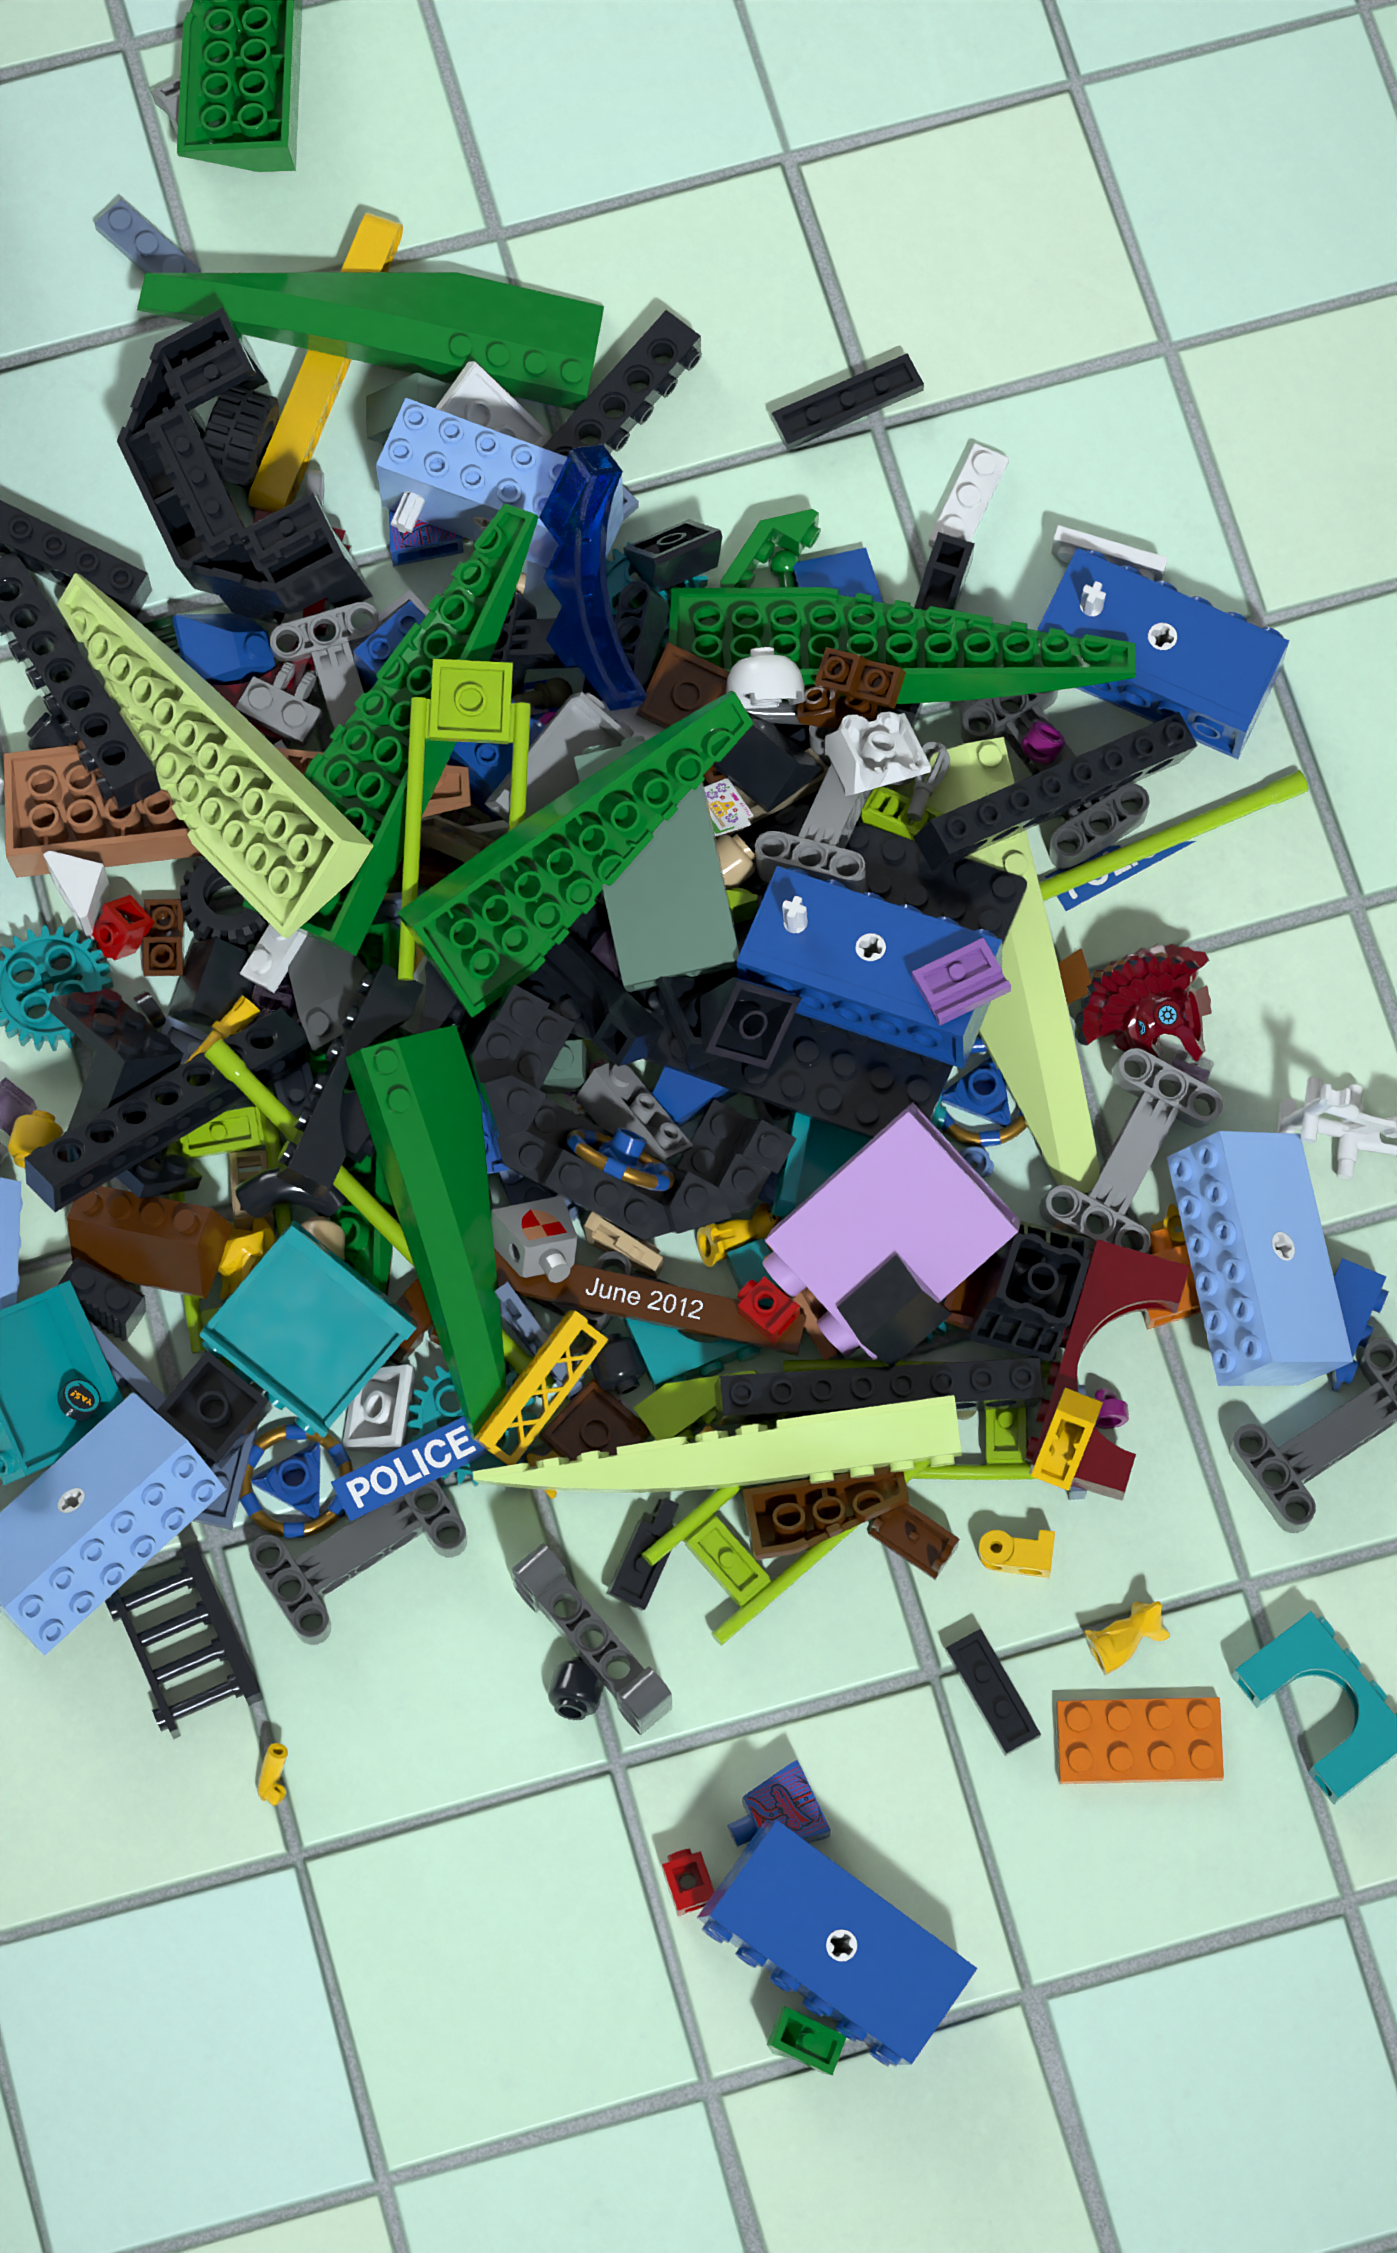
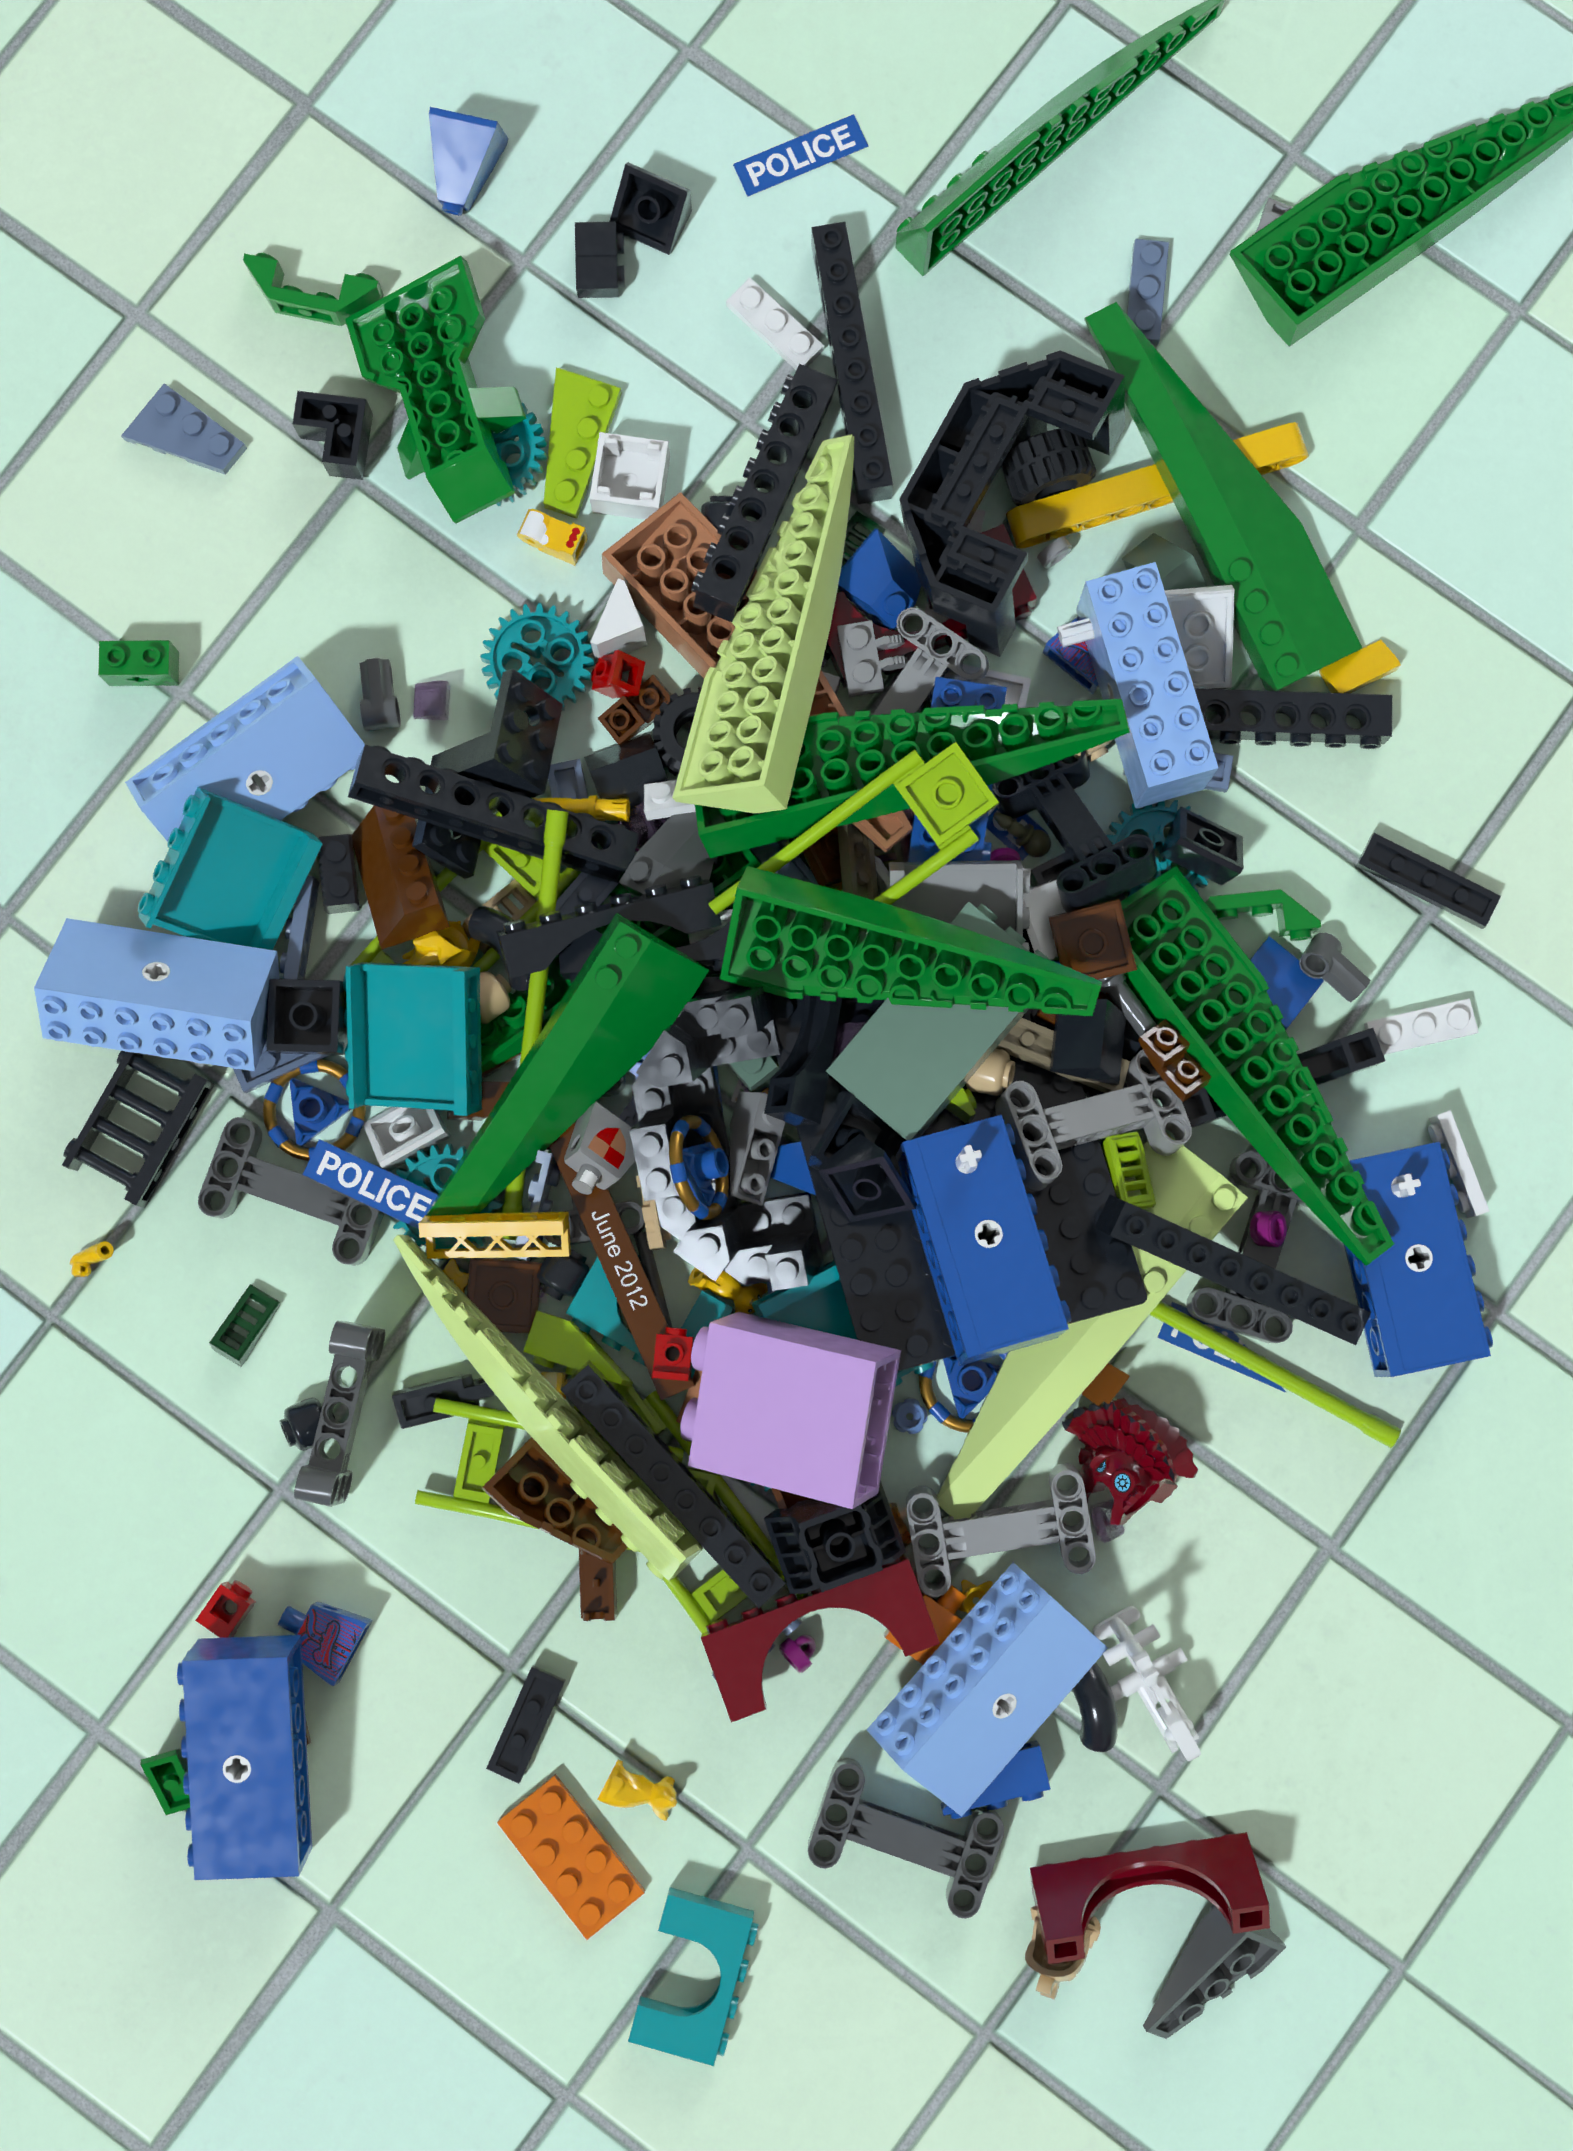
camera: 55 degrees right, 10 degrees up
yellow head [7,1110,64,1169] -> none
black tile [58,1379,101,1421] -> none
black tile [133,991,166,1029] -> none
clear blue arch [539,444,647,711] -> none
white sticker [704,778,753,837] -> none
white cylinder [726,647,805,709] -> none
green bar [770,550,799,587] -> none
reddish brown slope [814,647,906,709] -> none
white slope [825,712,931,796] -> none
black slope [837,1253,952,1368] -> none
light grey piece [907,742,950,821] -> none
medium lavender plate [912,938,1011,1026] -> none
yellow leg [978,1530,1055,1578] -> none
yellow arch [1031,1388,1103,1491] -> none
none -> dark green slope [209,1284,281,1367]
none -> black cylinder [1072,1663,1118,1752]
none -> dark grey piece [1299,933,1371,1002]
none -> yellow slope [1319,640,1401,694]

